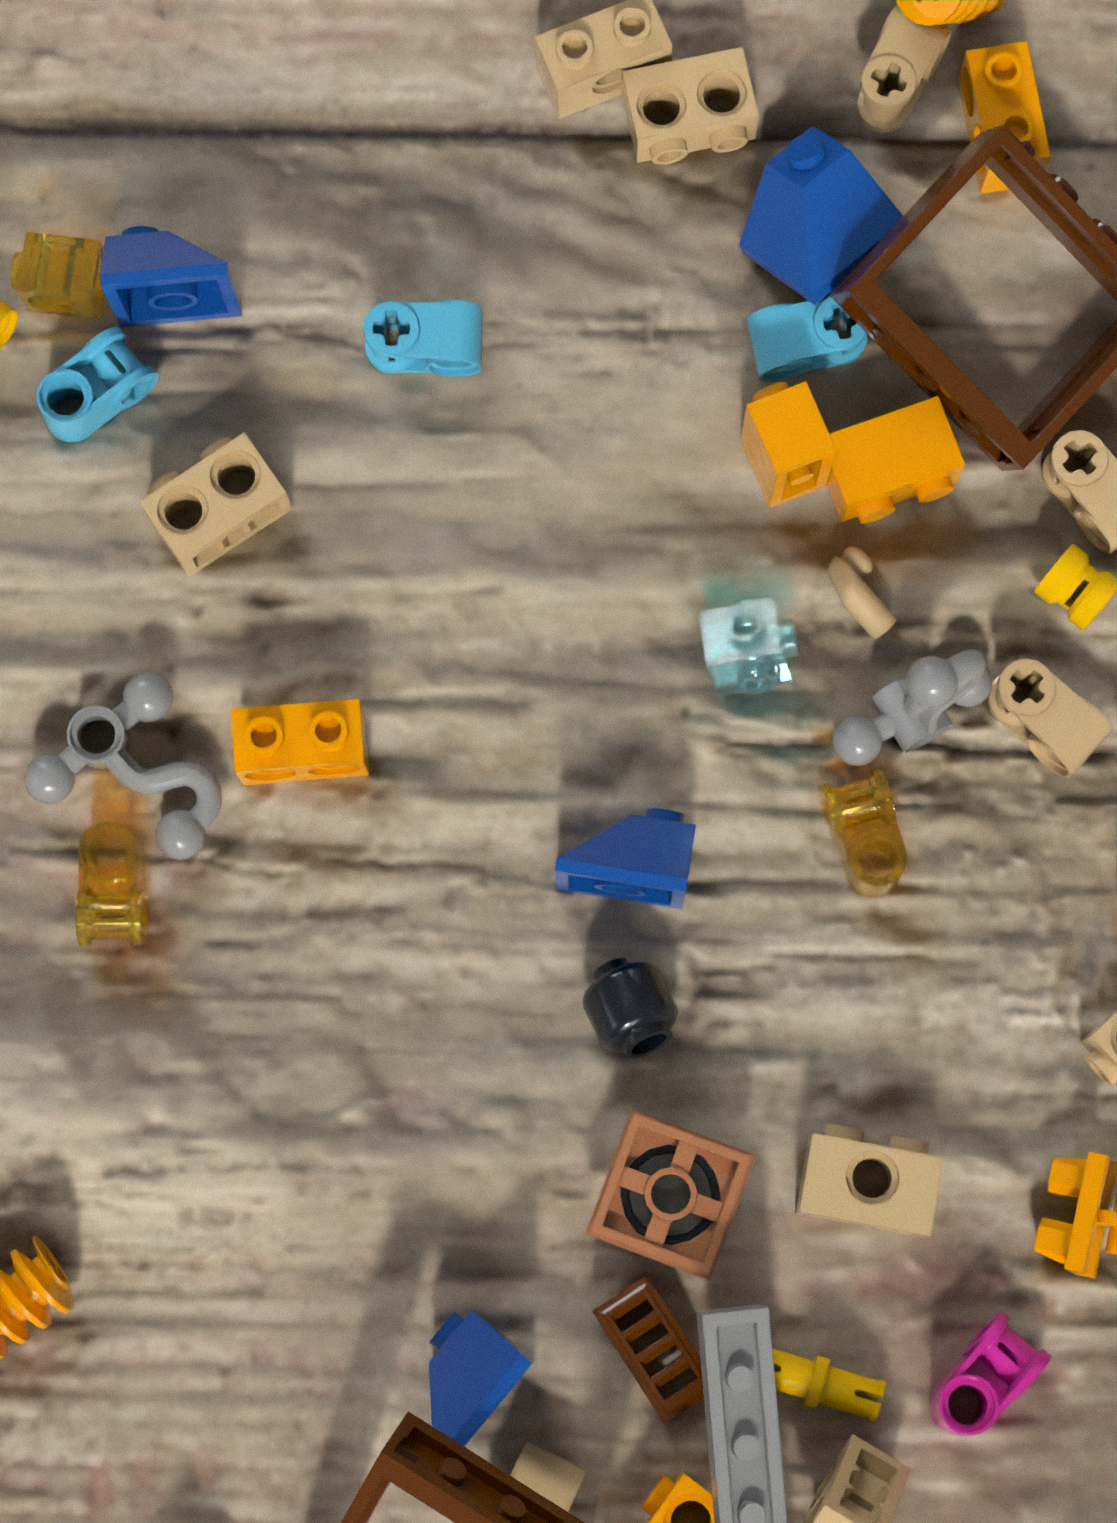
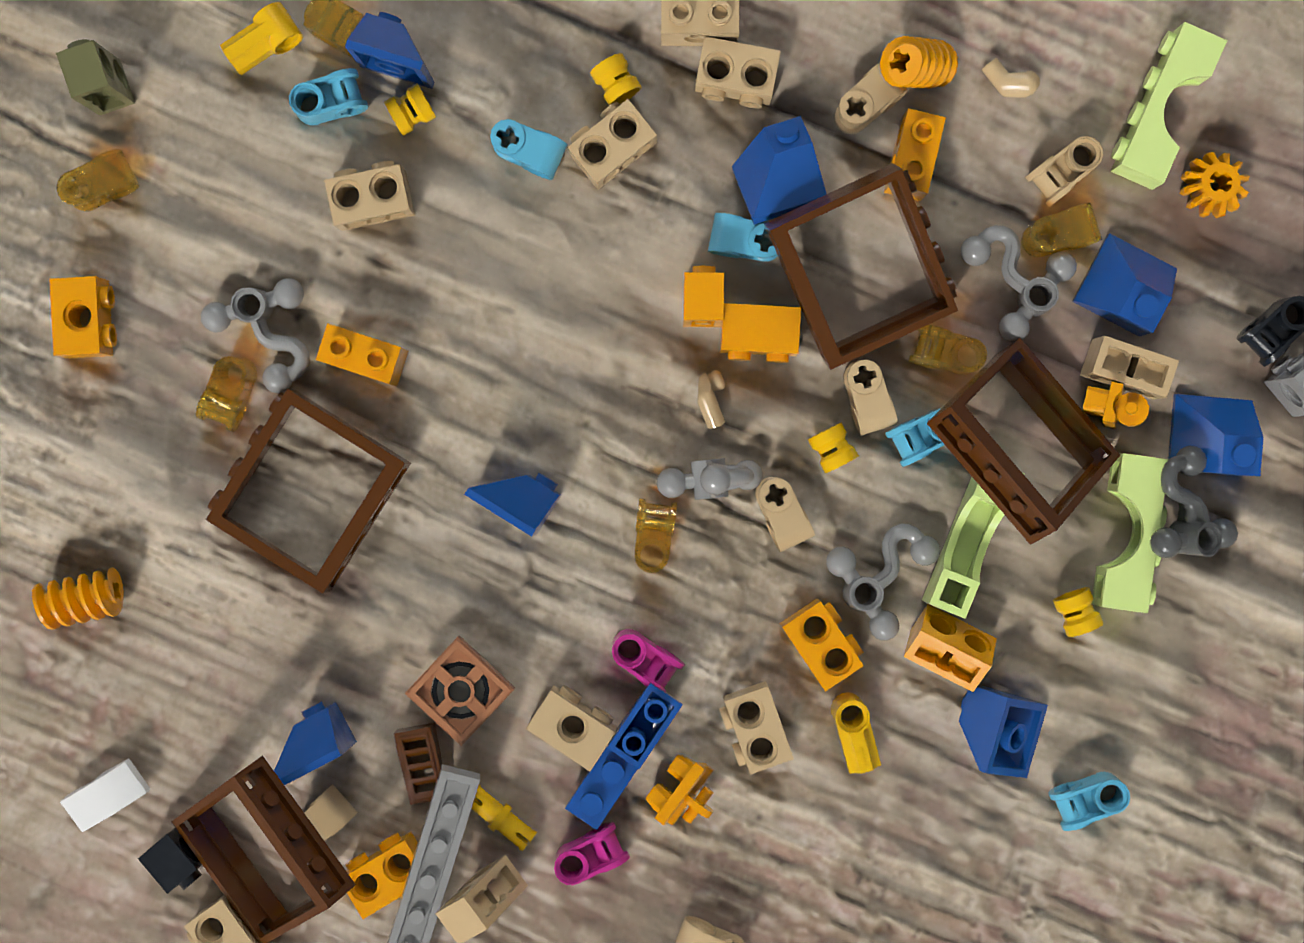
camera: 15 degrees right, 10 degrees up
black head [583,958,678,1059] -> none
clear light blue brick [699,596,800,697] -> none
none -> reddish brown window [205,389,411,594]
none -> yellow wheel [384,83,436,136]
none -> blue slope [565,682,683,830]
none -> tan brick [568,99,657,190]
none -> yellow wheel [590,53,642,106]
none -> dark pink piece [612,629,685,692]

